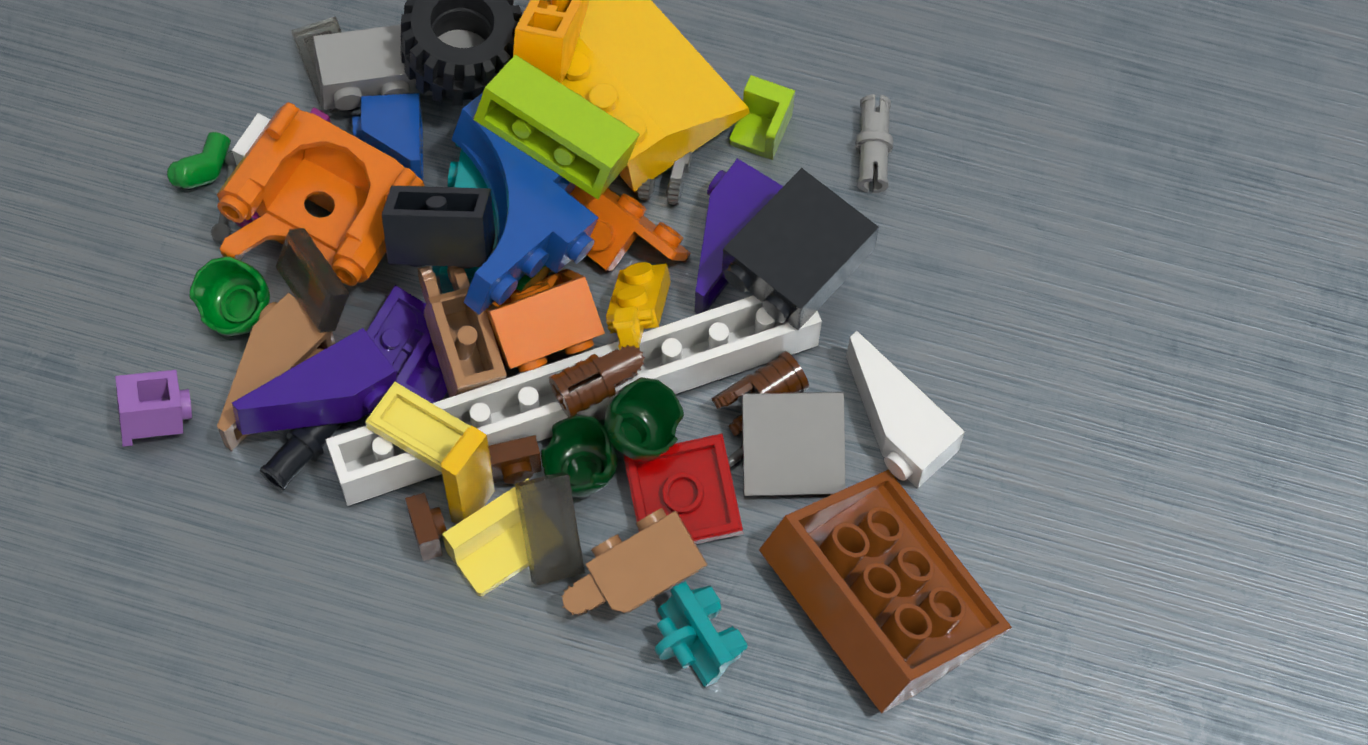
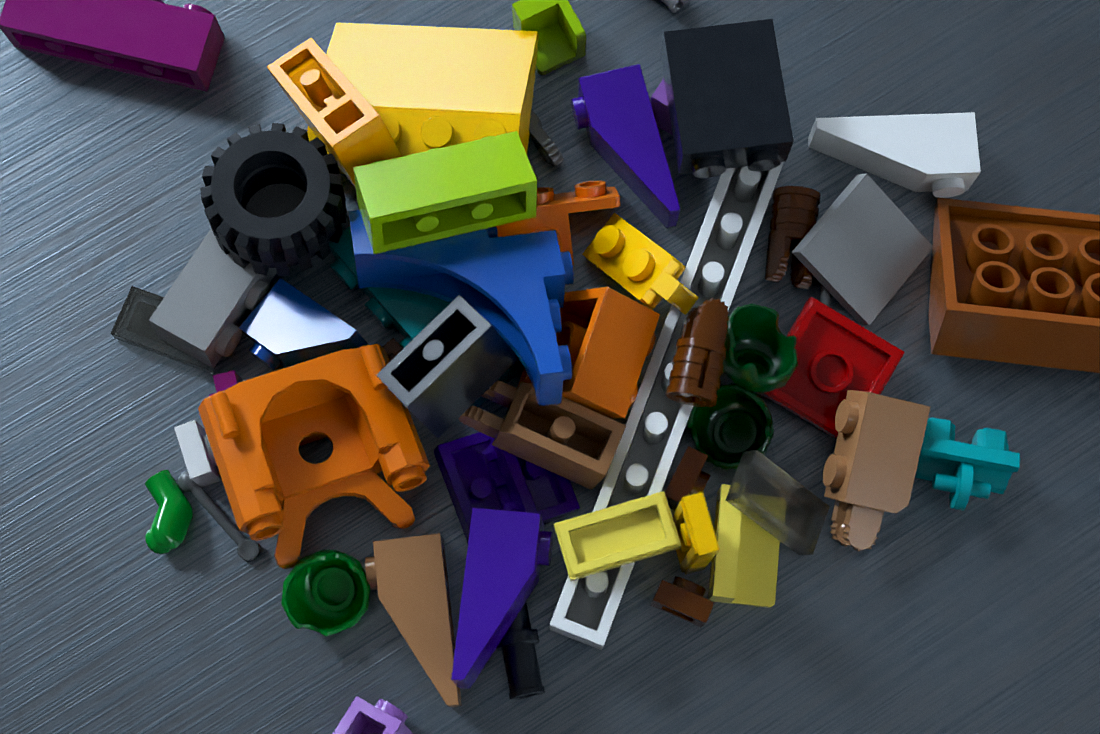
camera: 45 degrees left, 10 degrees up
clear smoke tile [276,228,350,333] -> none

